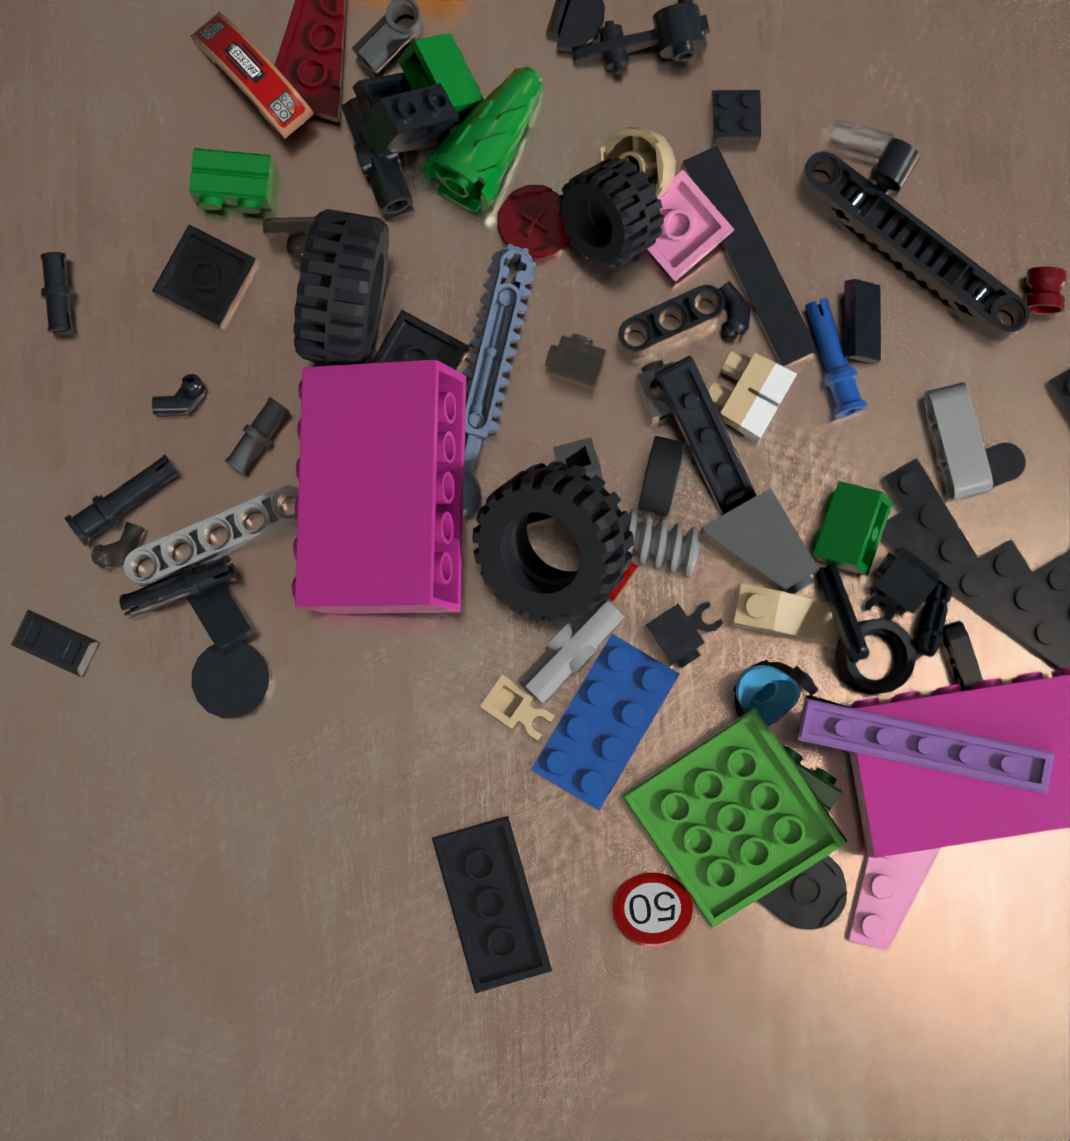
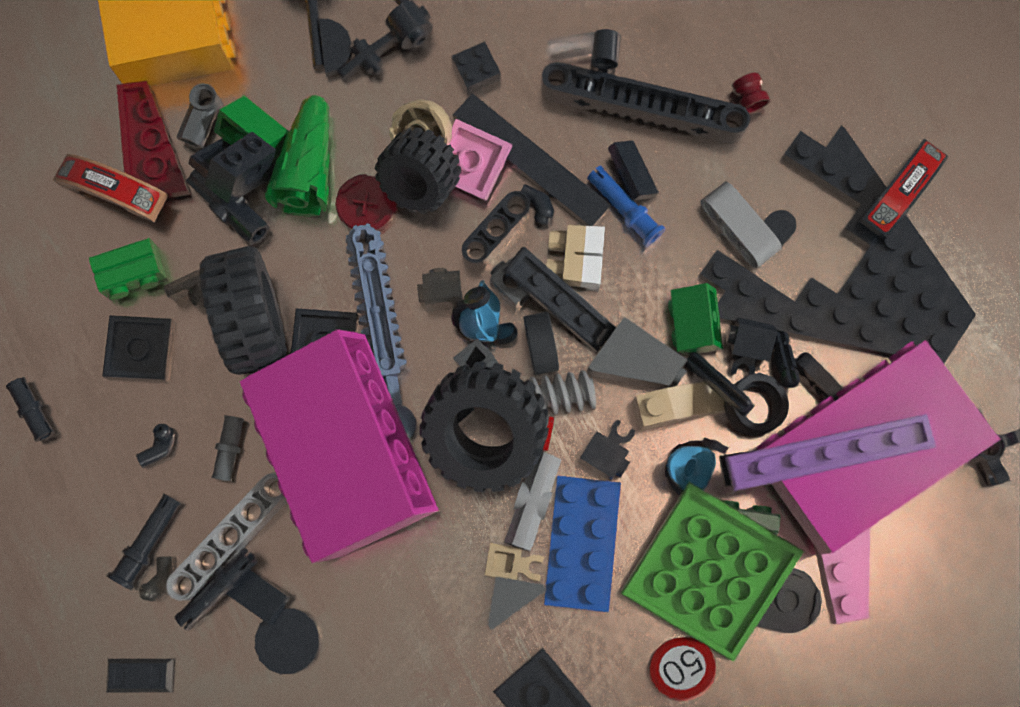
camera: 25 degrees left, 5 degrees down
none -> cap [451,280,518,345]
none -> dark grey slope [488,576,546,630]

